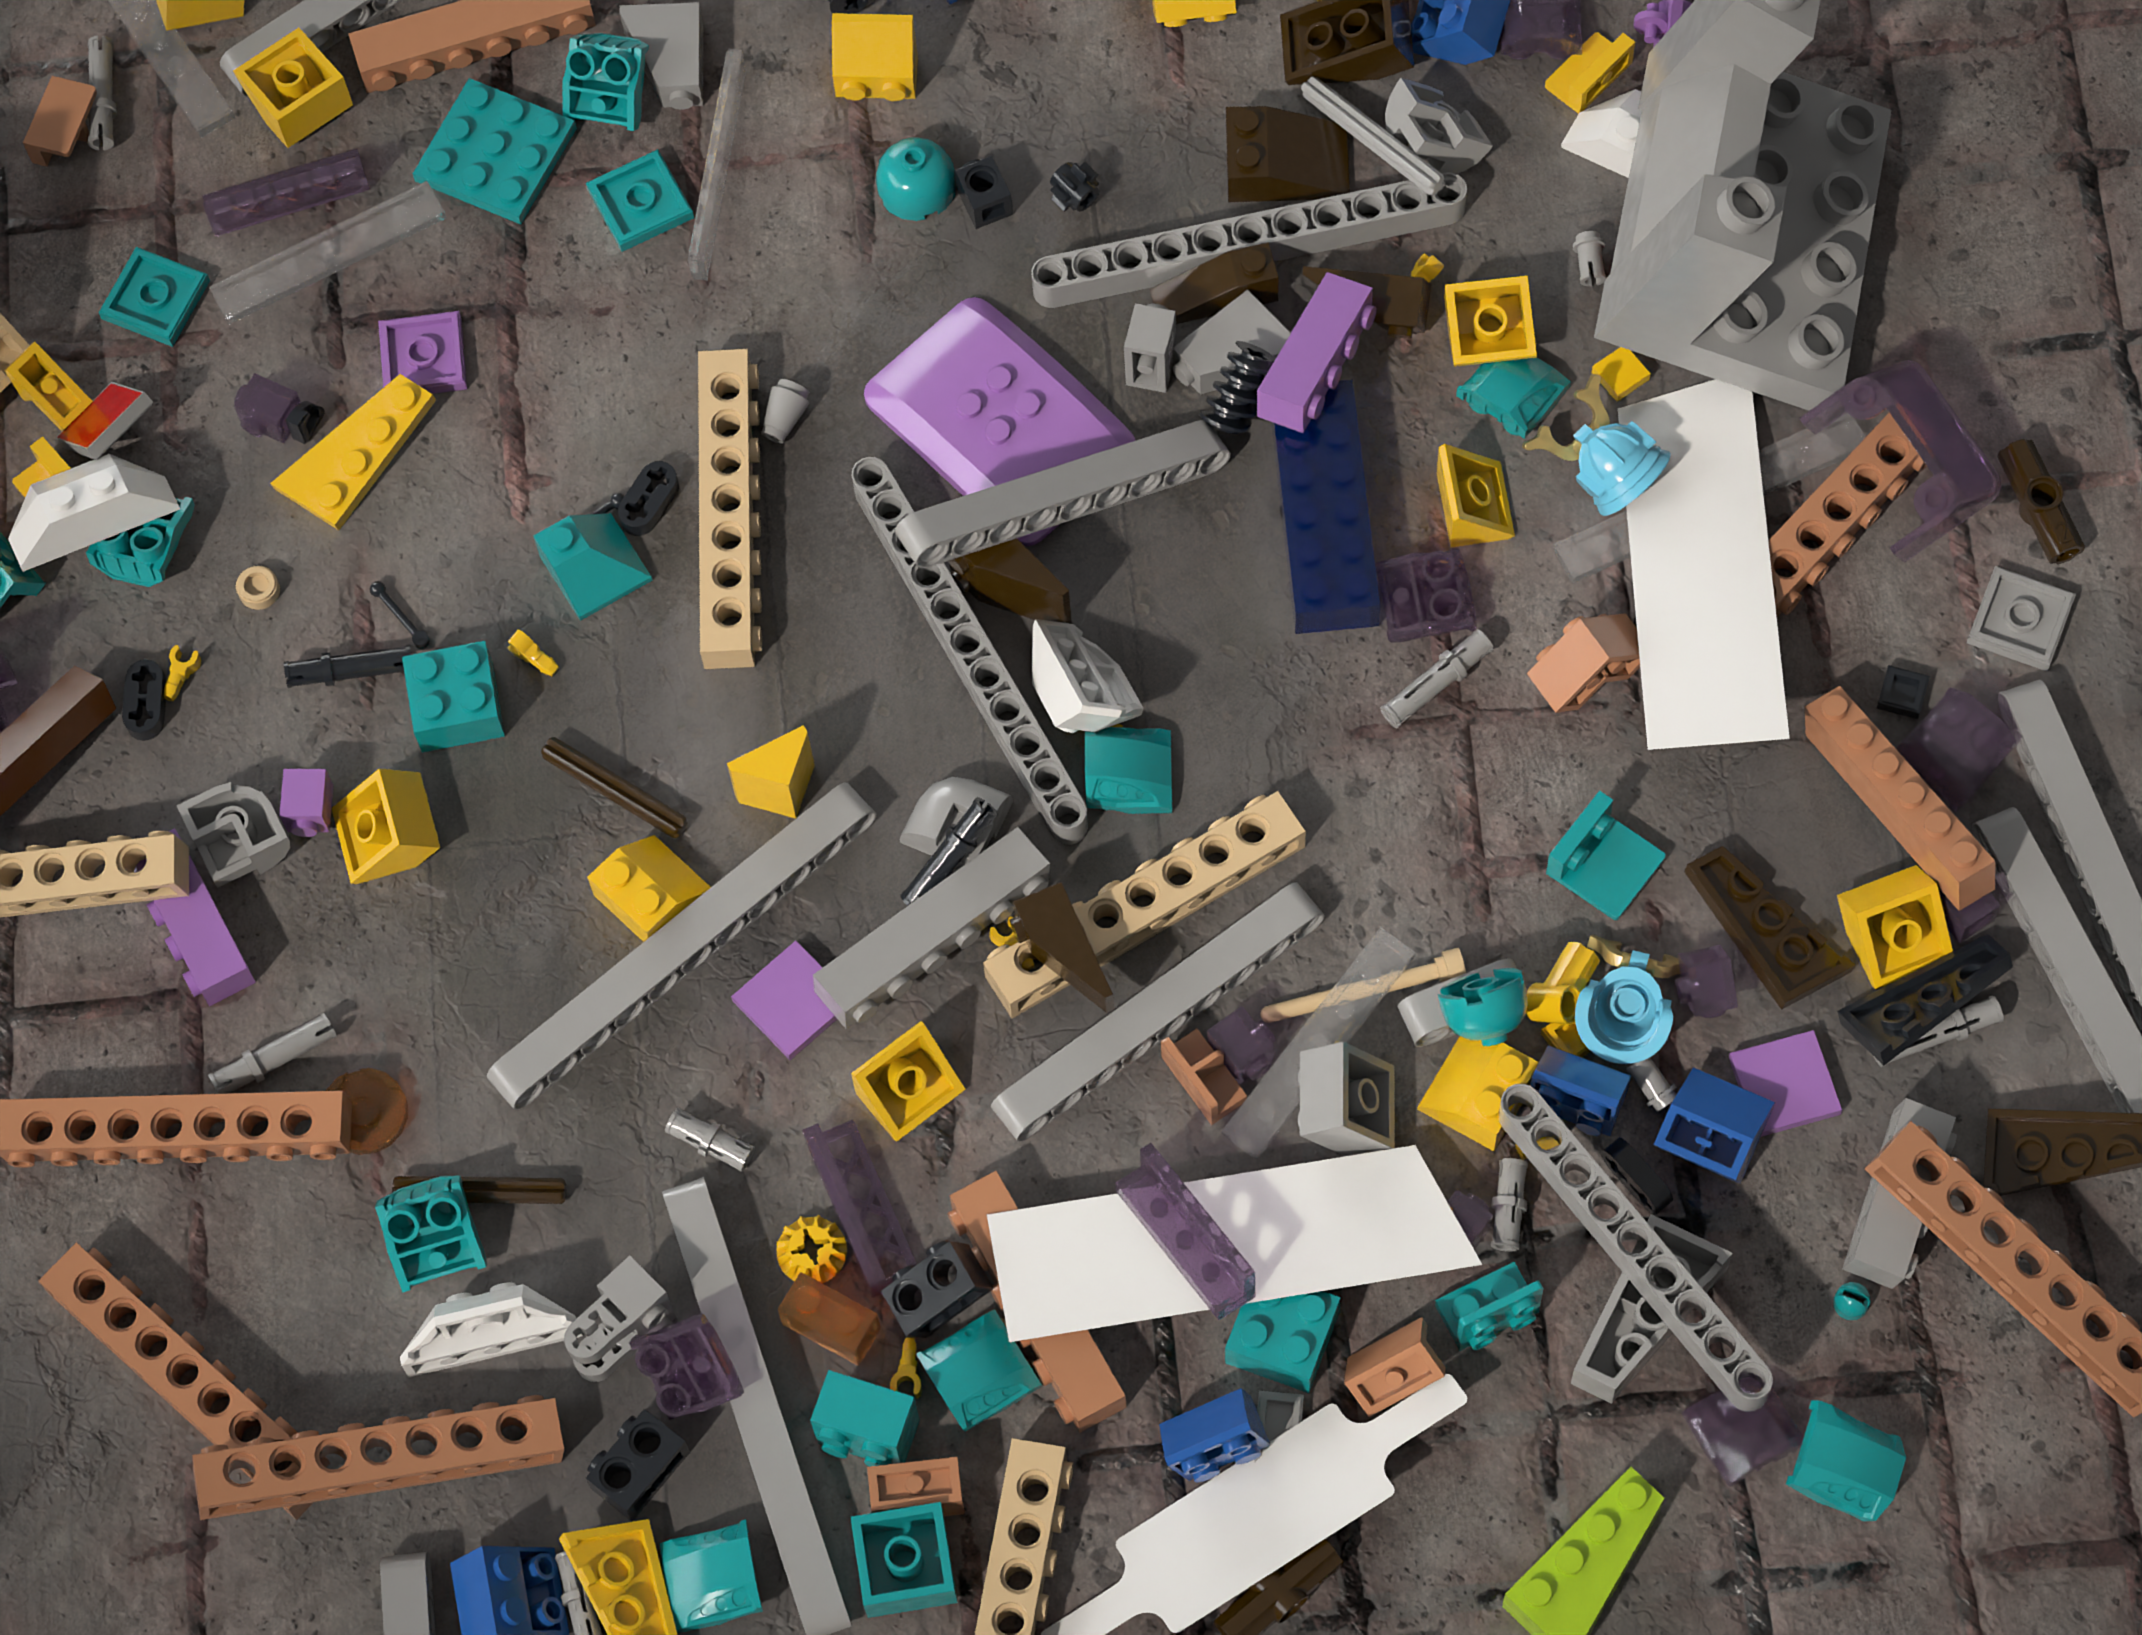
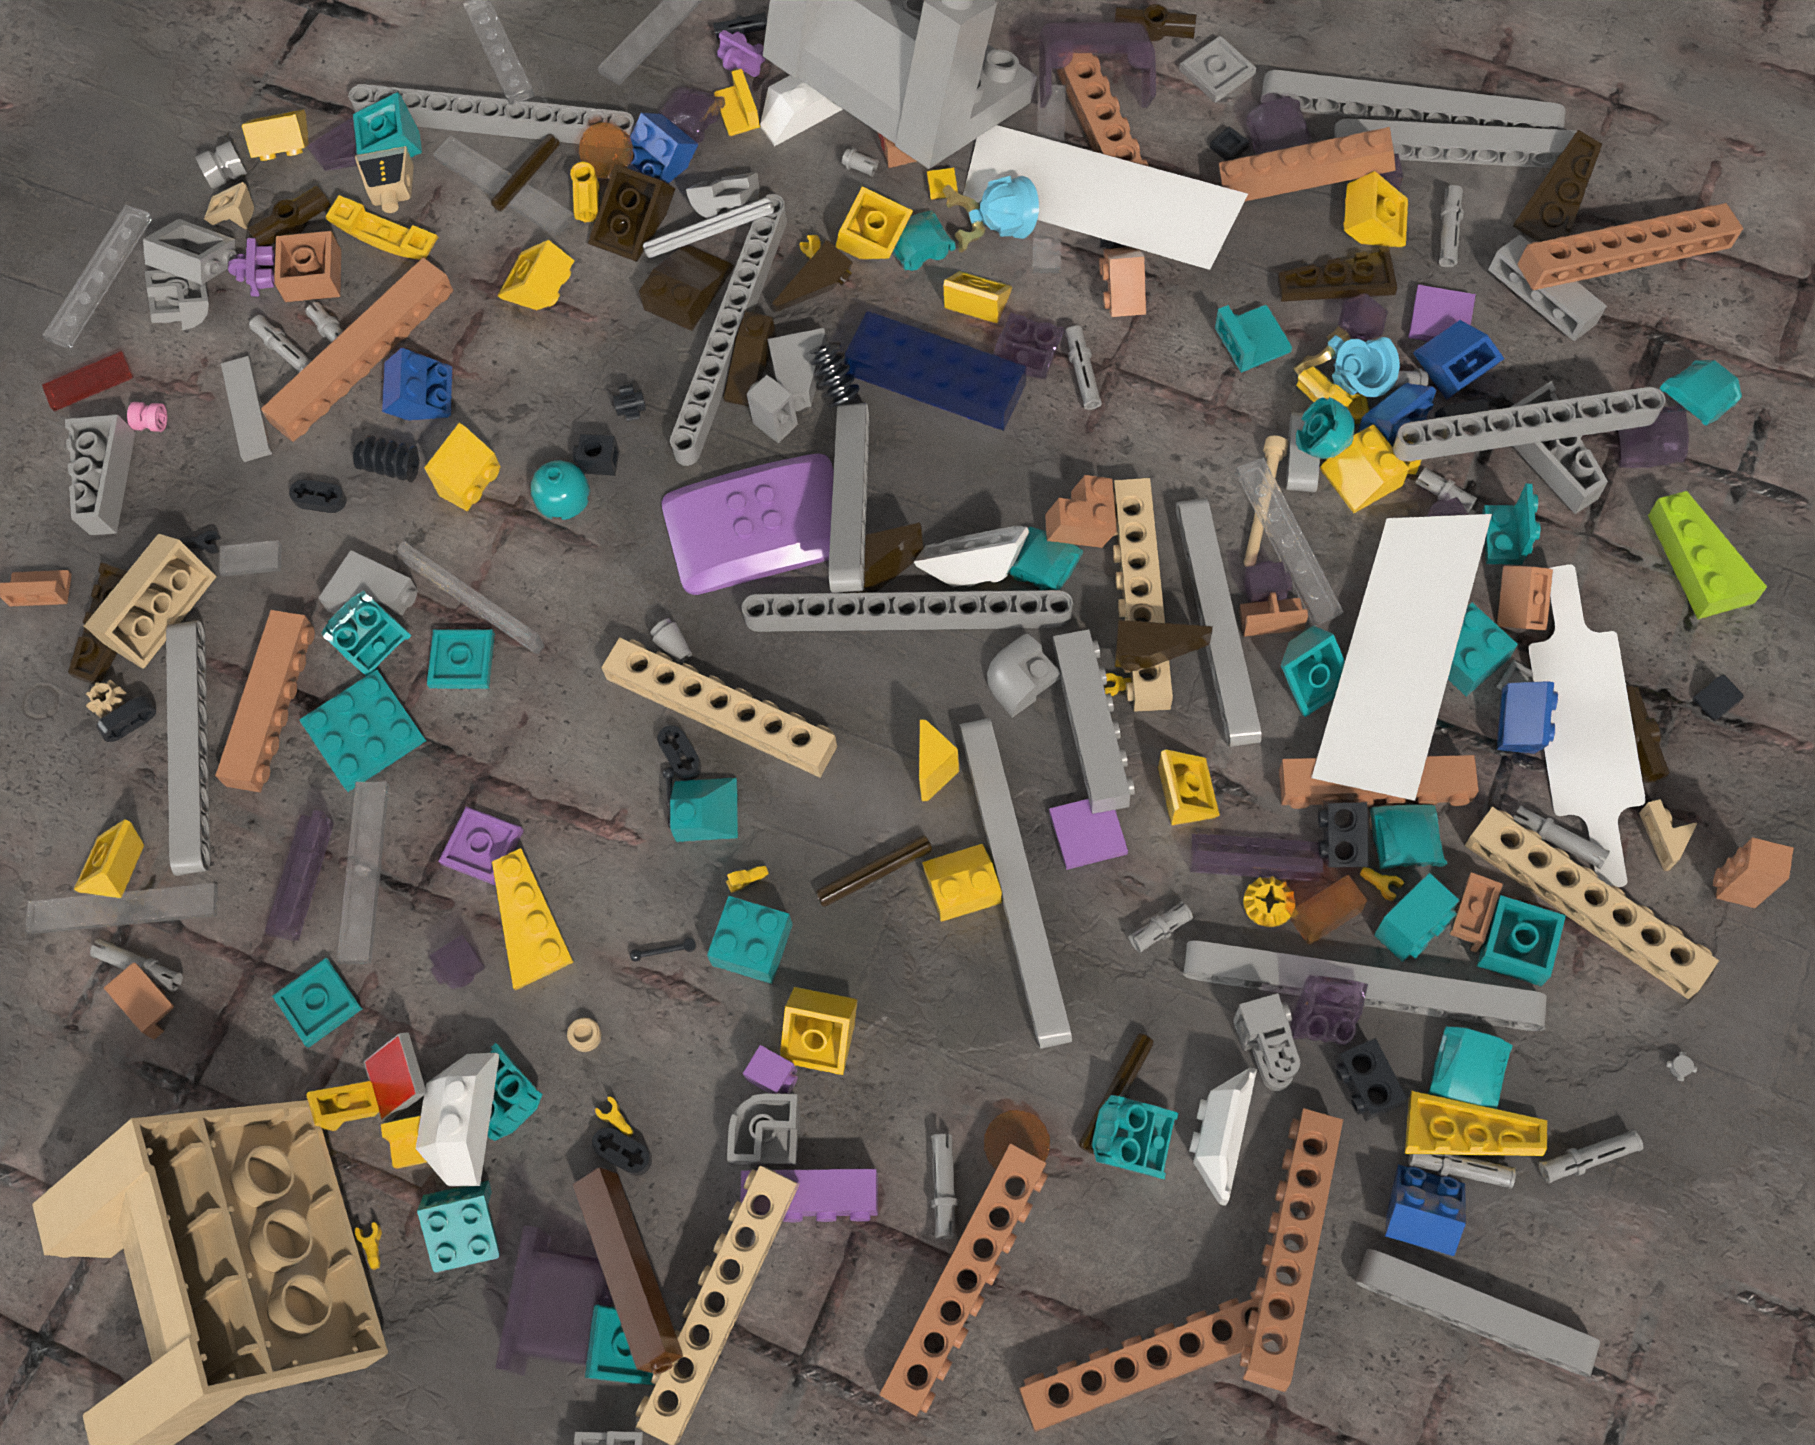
camera: 60 degrees left, 0 degrees up
yellow slope [233,27,353,148] -> none
black pin [284,645,412,688] -> none
black tile [285,401,325,444] -> none
black pin [900,797,998,906] -> none
clear purple fence [1115,1143,1256,1320] -> none
medium lavender brick [1257,272,1376,433] -> none
light grey brick [1298,1042,1395,1156] -> none
teal hinge [1833,1282,1871,1321] -> none
black wing [1837,934,2013,1066] -> none
none -> nougat brick [1045,475,1117,548]
none -> teal slope [1281,625,1345,717]
none -> light grey pin [1514,805,1610,869]

